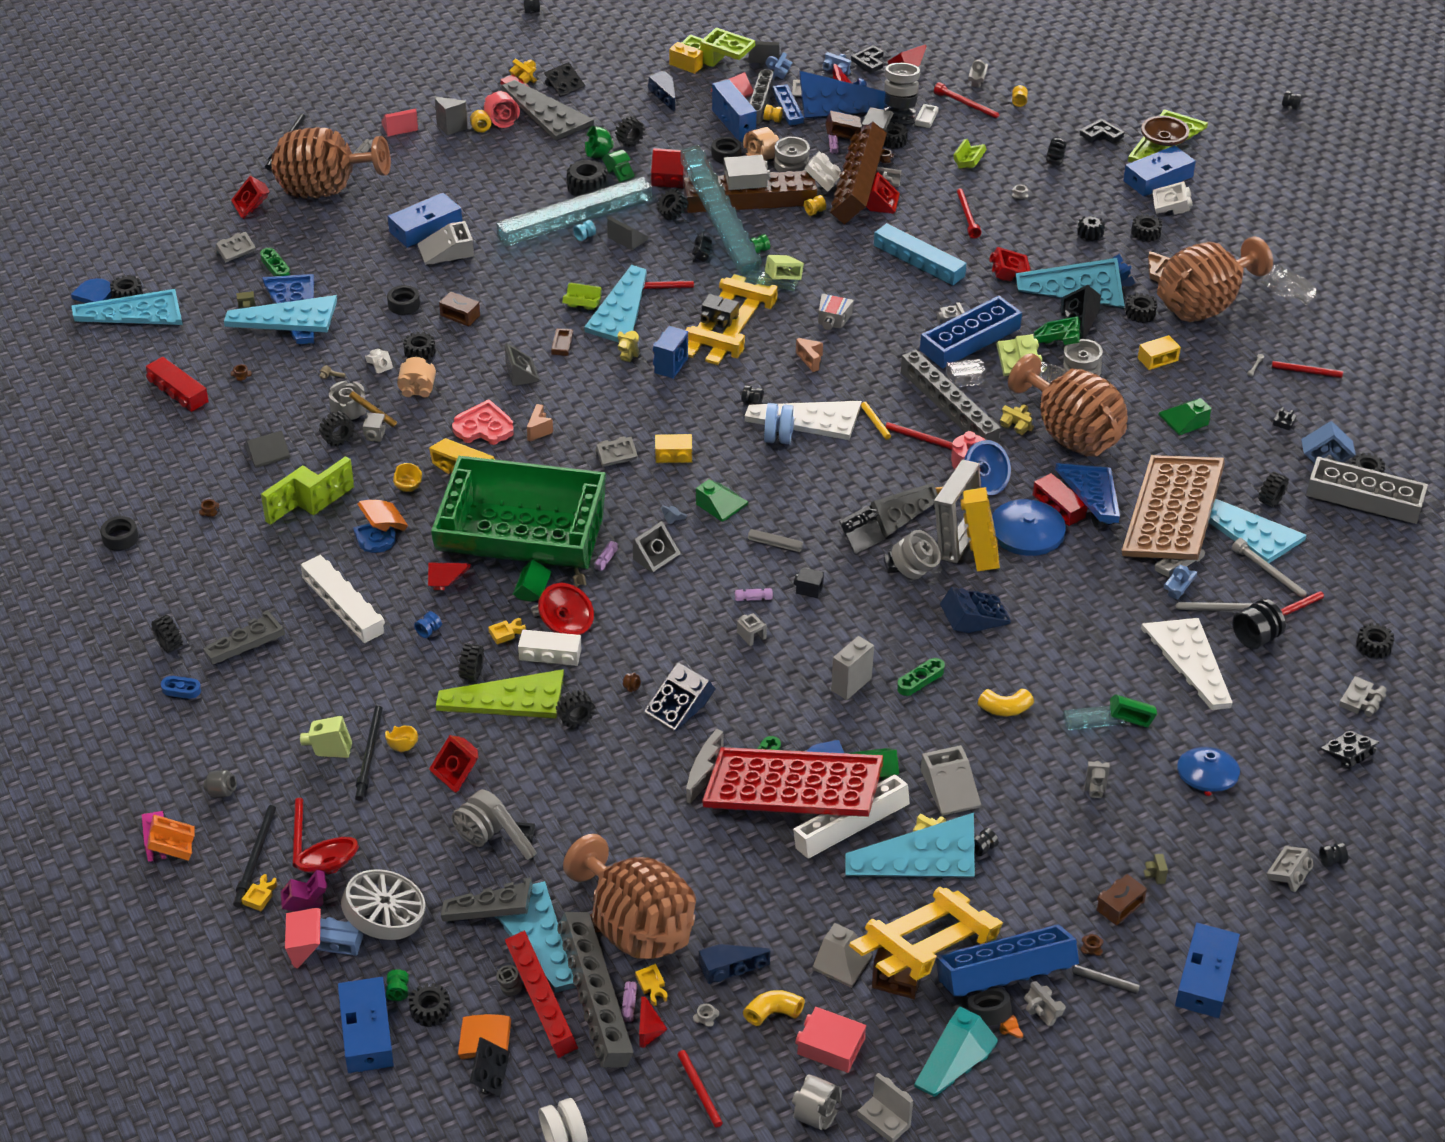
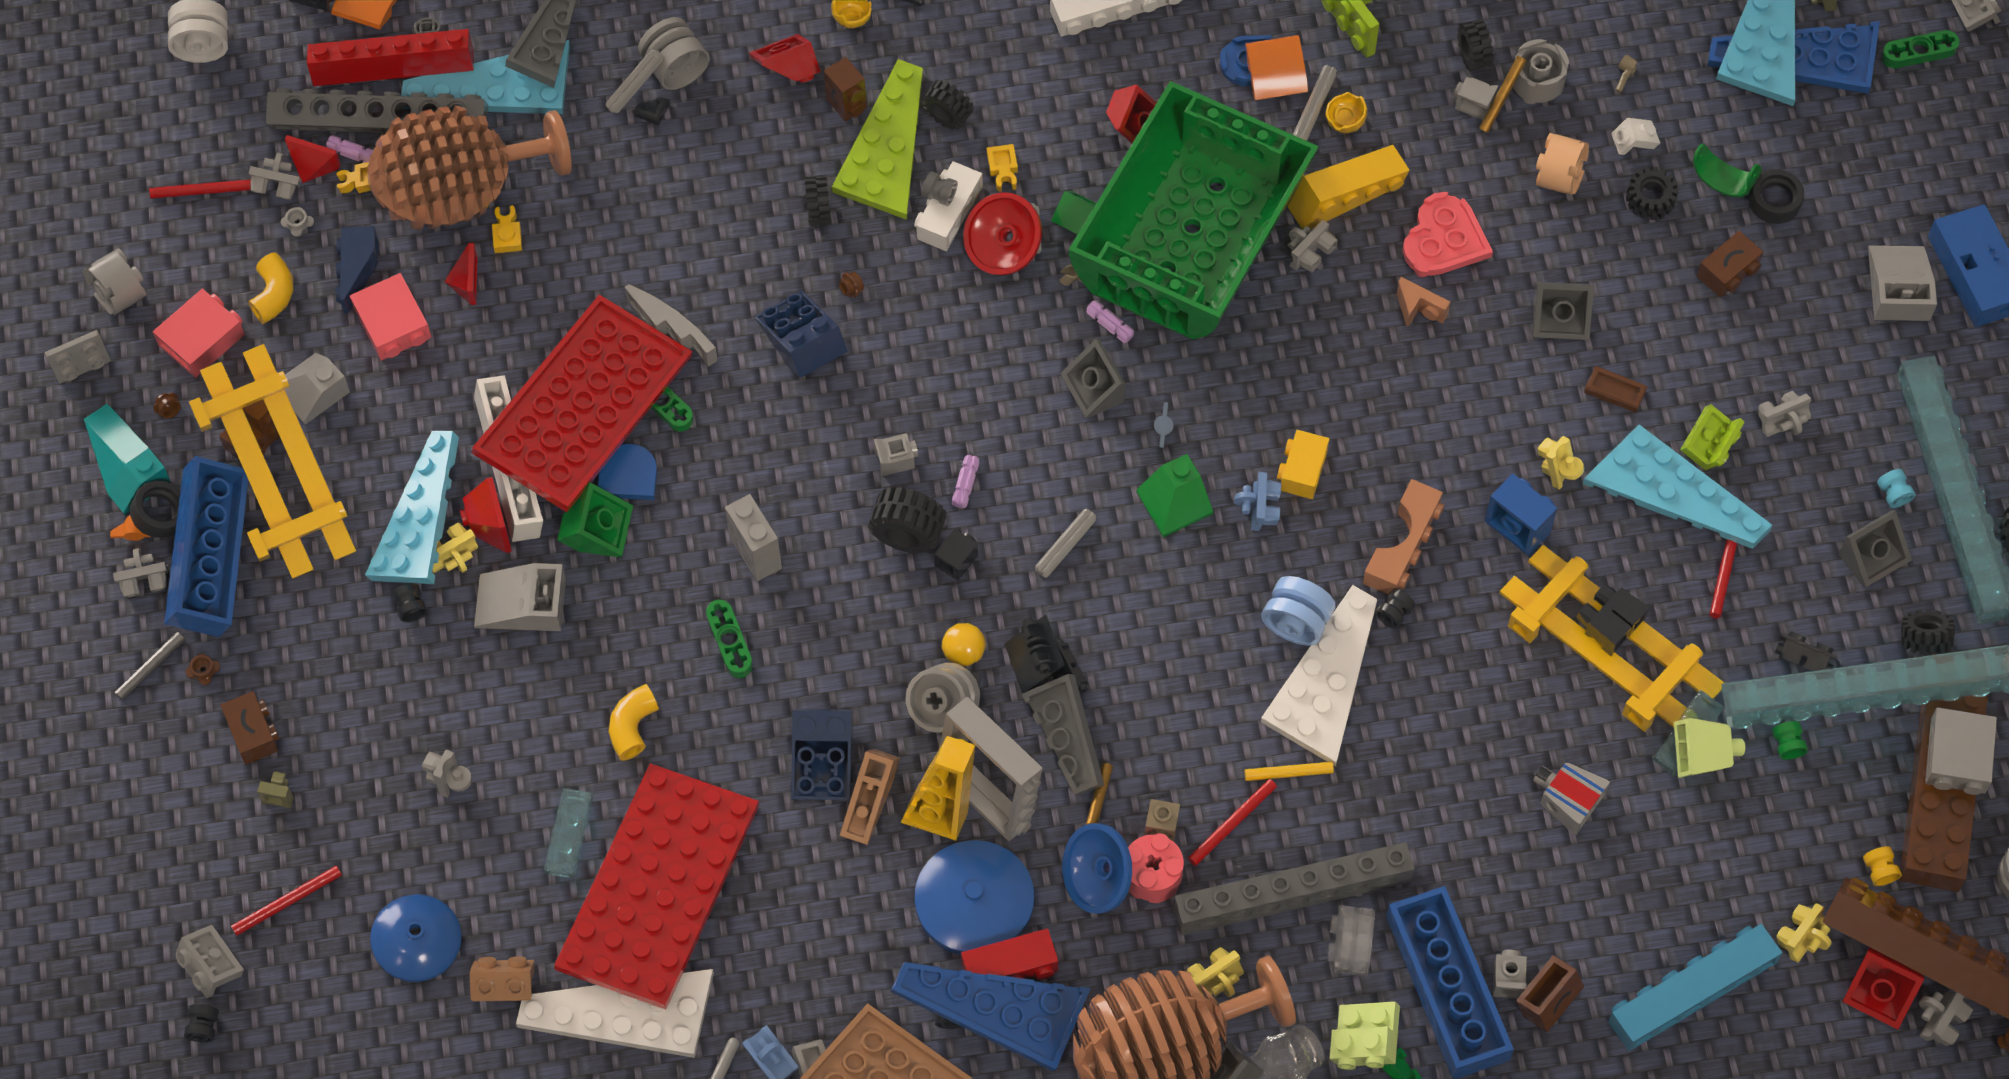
camera: 110 degrees right, 20 degrees up
blue wheel [414,611,442,638] -> none
light grey bracket [595,436,638,467] -> none
nougat slope [796,338,823,372] -> none
white plate [805,151,841,192] -> none
green brick [1110,694,1157,727] -> none
blue brick [1175,922,1240,1018] -> none
none -> reddish brown plate [153,392,181,419]
none -> red bar [231,865,342,936]
none -> light grey hips [249,152,301,200]
none -> coral brick [350,273,432,360]
none -> red slope [444,243,478,305]
none -> red slope [460,477,512,553]
none -> medium nougat bracket [469,956,535,1001]
none -> red plate [554,763,759,1010]
none -> reddish brown brick [824,57,867,122]
none -> medium nougat slope [840,749,900,845]
none -> black tyre [868,487,946,553]
none -> dark grey wheel [921,171,958,207]
none -> yellow hair [942,623,987,666]
none -> dark tan brick [1145,799,1180,842]
none -> medium blue hips [1234,472,1281,531]
none -> light grey axle [1293,65,1337,141]
none -> nougat arch [1363,479,1445,594]
none -> reddish brown brick [1516,955,1584,1032]
none -> green piece [1693,144,1762,197]
none -> light grey hips [1758,391,1811,437]
none -> light yellow hips [1776,903,1832,963]

